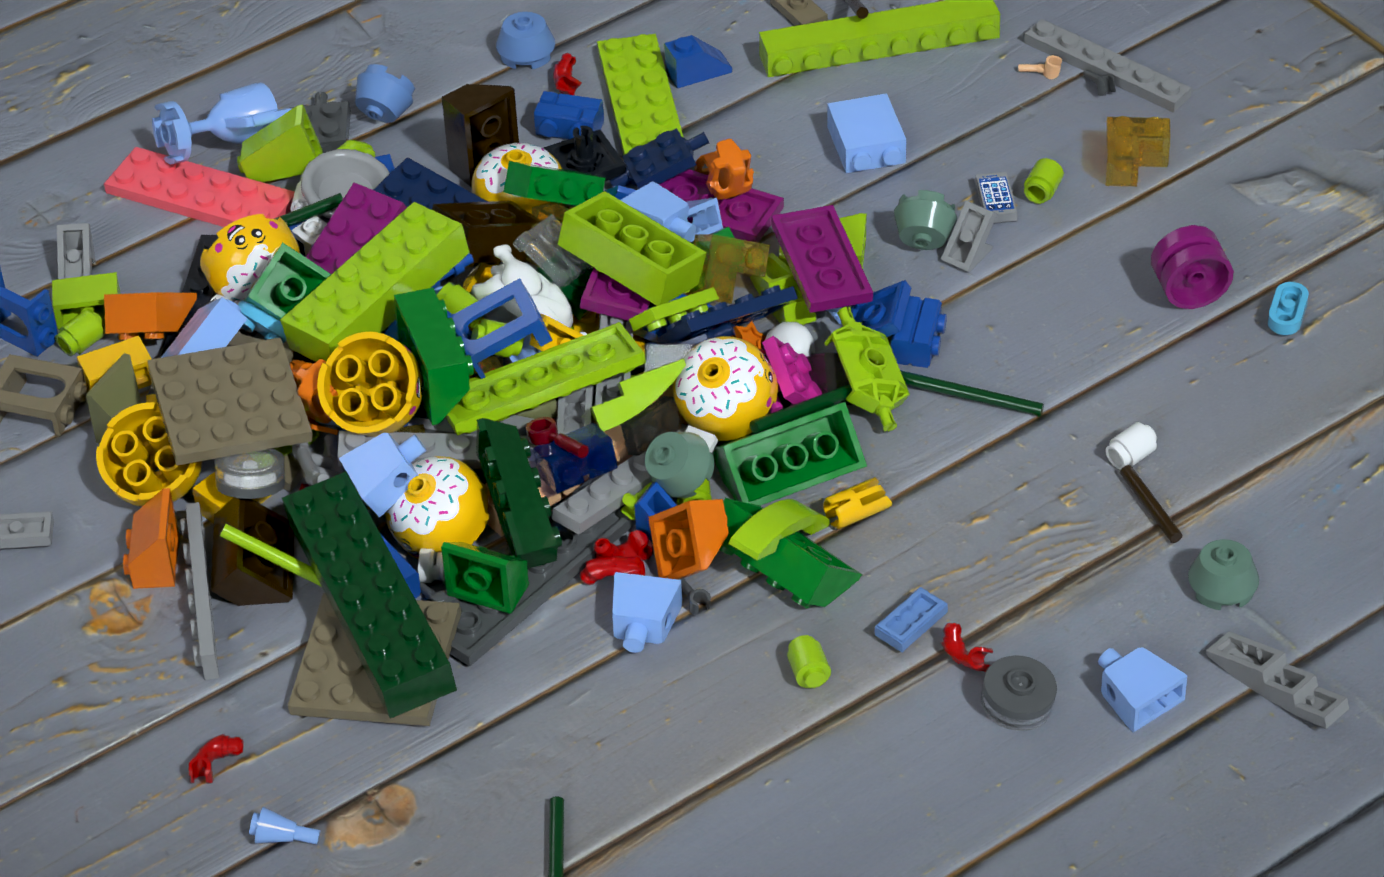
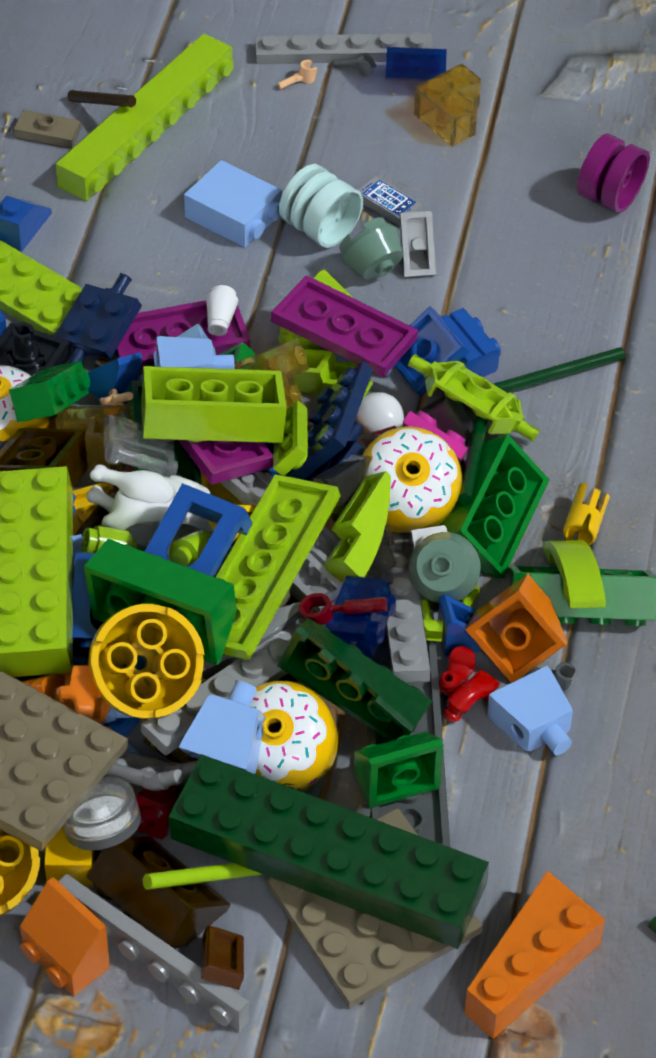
camera: 45 degrees left, 5 degrees up
white wheel [418,548,446,584] -> none
orange piece [694,139,754,199] -> none
lime brick [1024,158,1064,204] -> none
none -> reddish brown tile [201,925,244,990]
none -> white cone [206,285,238,336]
none -> light aqua wheel [279,164,363,248]
none -> clear blue brick [385,47,447,82]
none -> orange wedge [464,871,605,1039]

